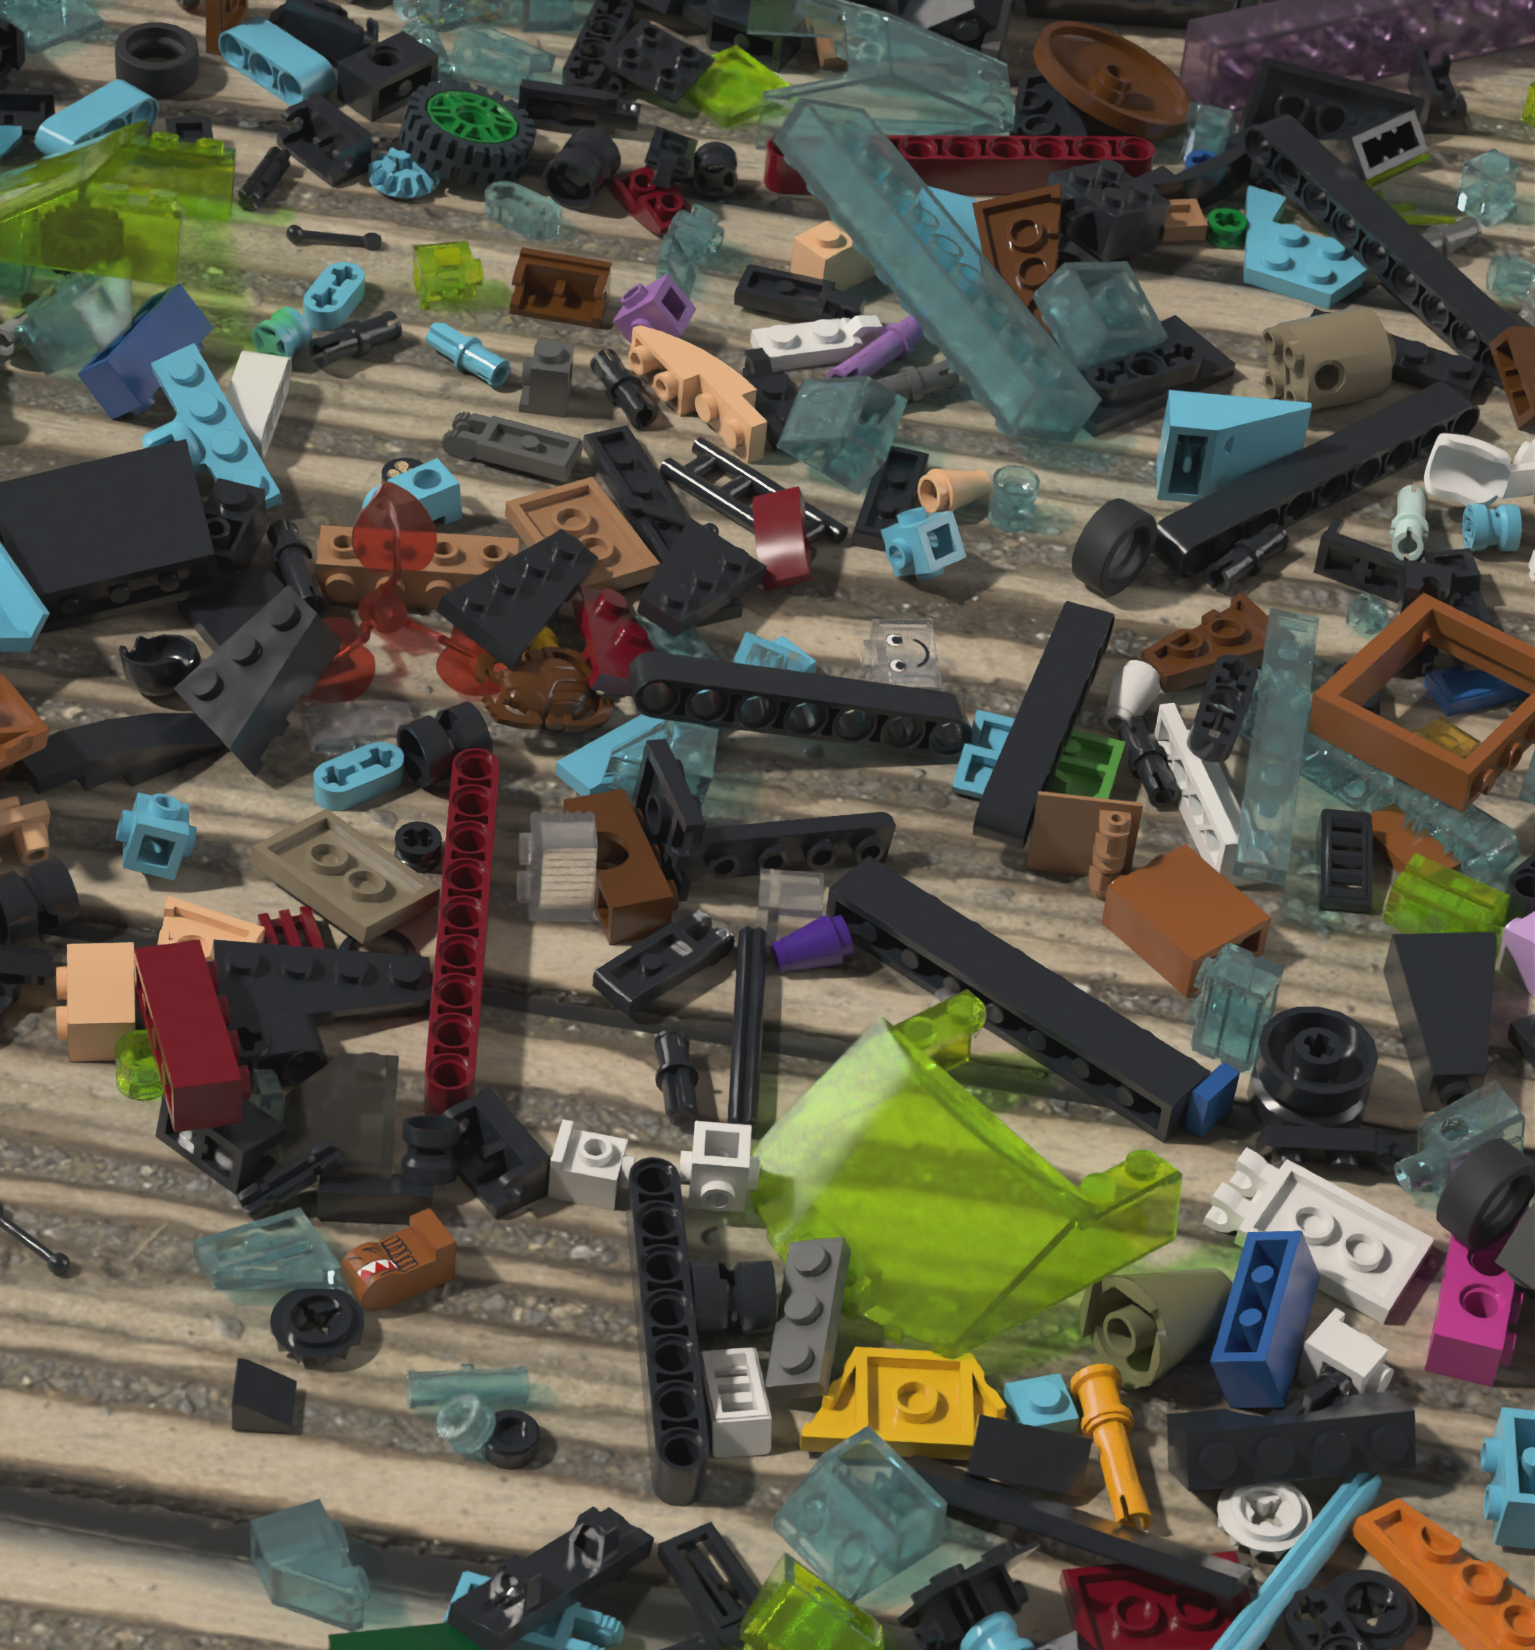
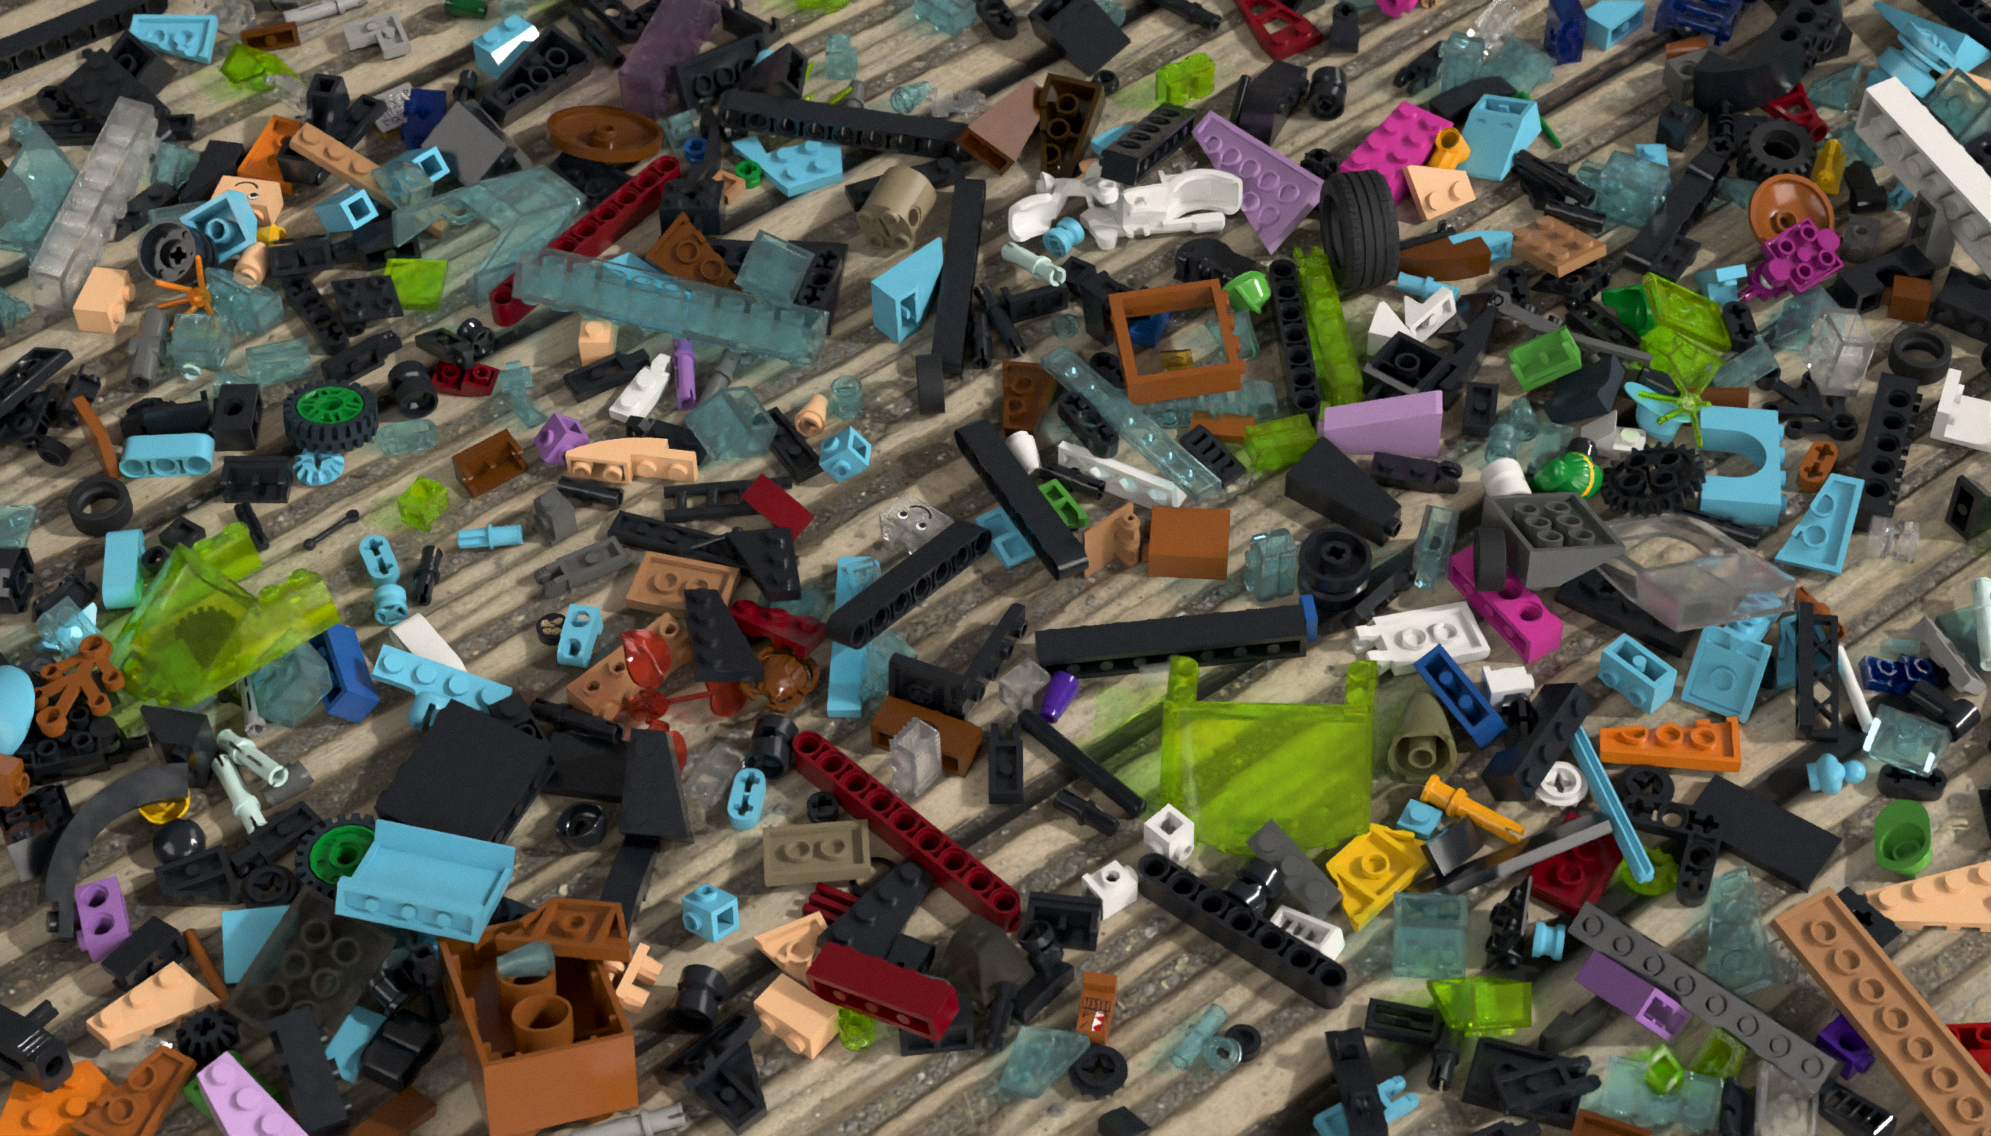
camera: 40 degrees left, 5 degrees up
none -> black pin [973,282,1027,358]

